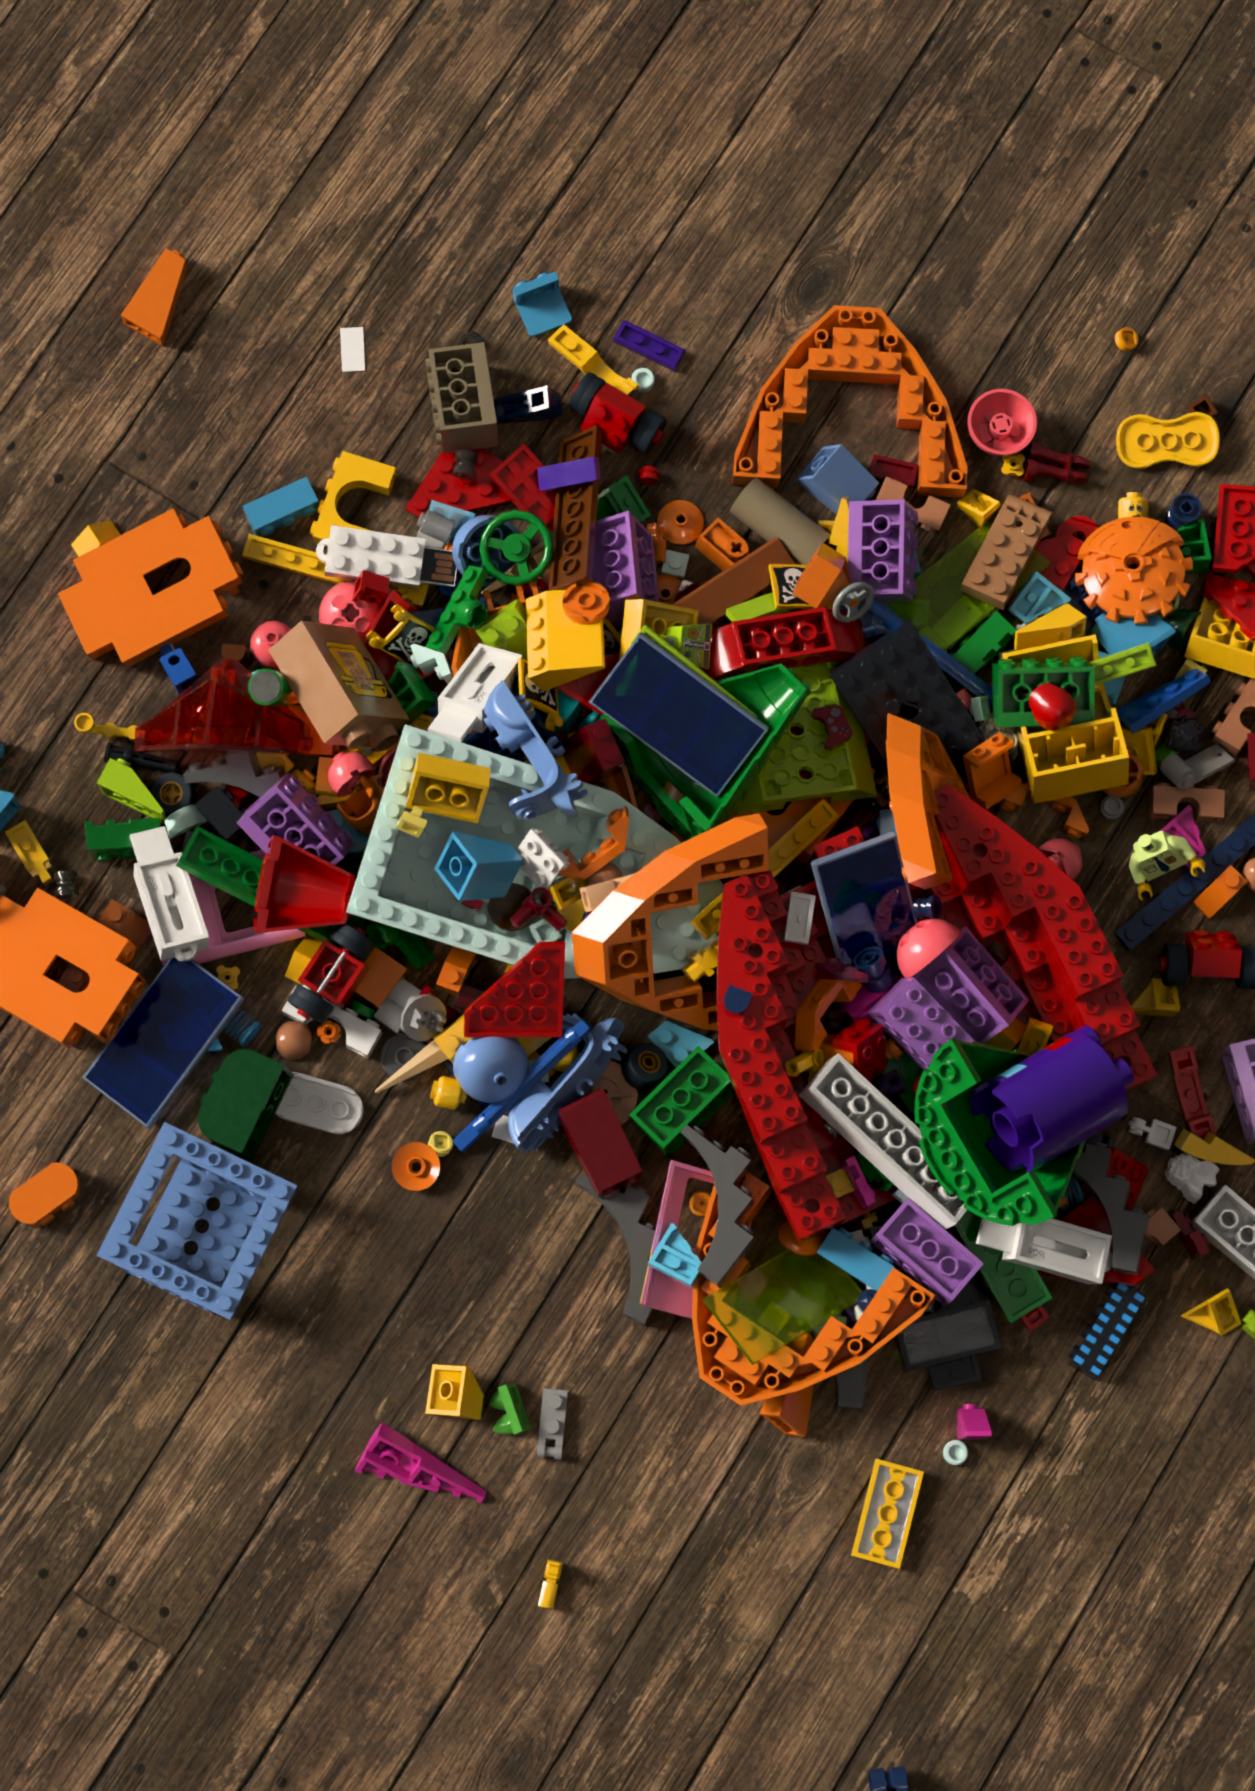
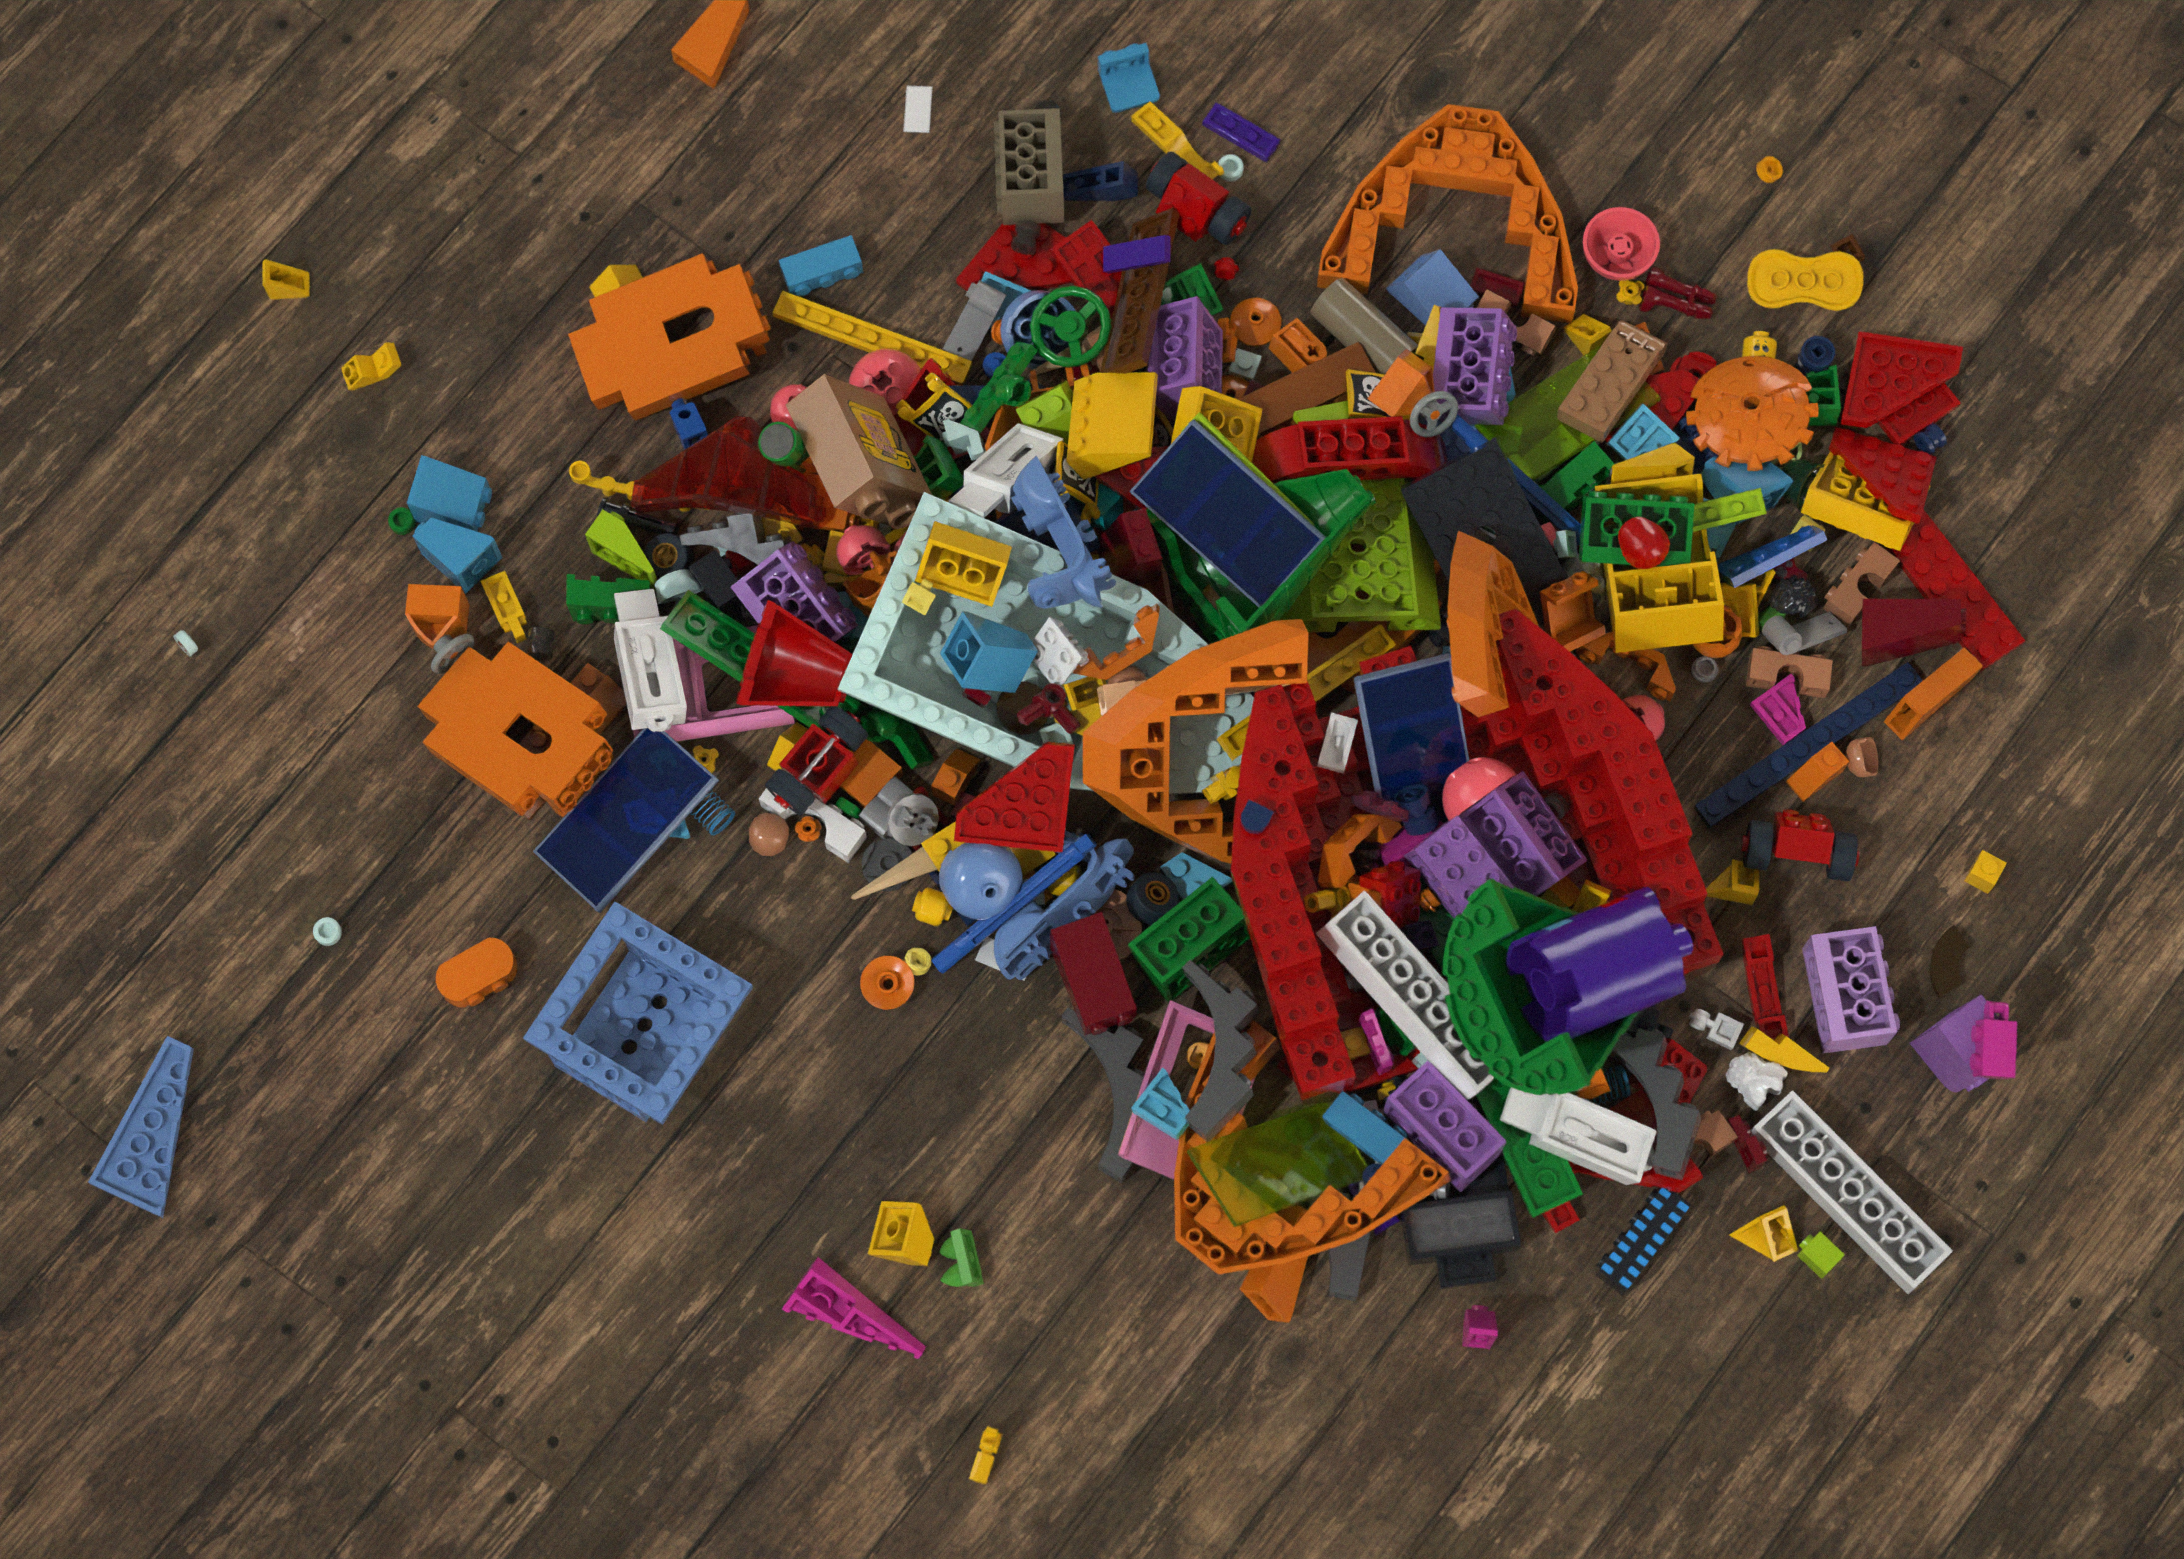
camera: 15 degrees right, 5 degrees down
dark green brick [198,1049,294,1162] -> none
reddish brown brick [221,643,248,669] -> none
white tile [276,1072,364,1135] -> none
yellow arch [310,451,397,547] -> none
white piece [316,525,457,589] -> none
red brick [352,570,391,605] -> none
light grey plate [537,1388,568,1460] -> none
orange tile [562,581,610,624] -> none
torso [661,624,712,670] -> none
orange dish [778,1220,826,1256] -> none
dark red piece [811,705,853,750] -> none
piece [851,1459,924,1569] -> none
dark blue wheel [913,895,942,920] -> none
light aqua tile [943,1440,968,1465] -> none
yellowish green torso [1129,831,1205,901] -> none

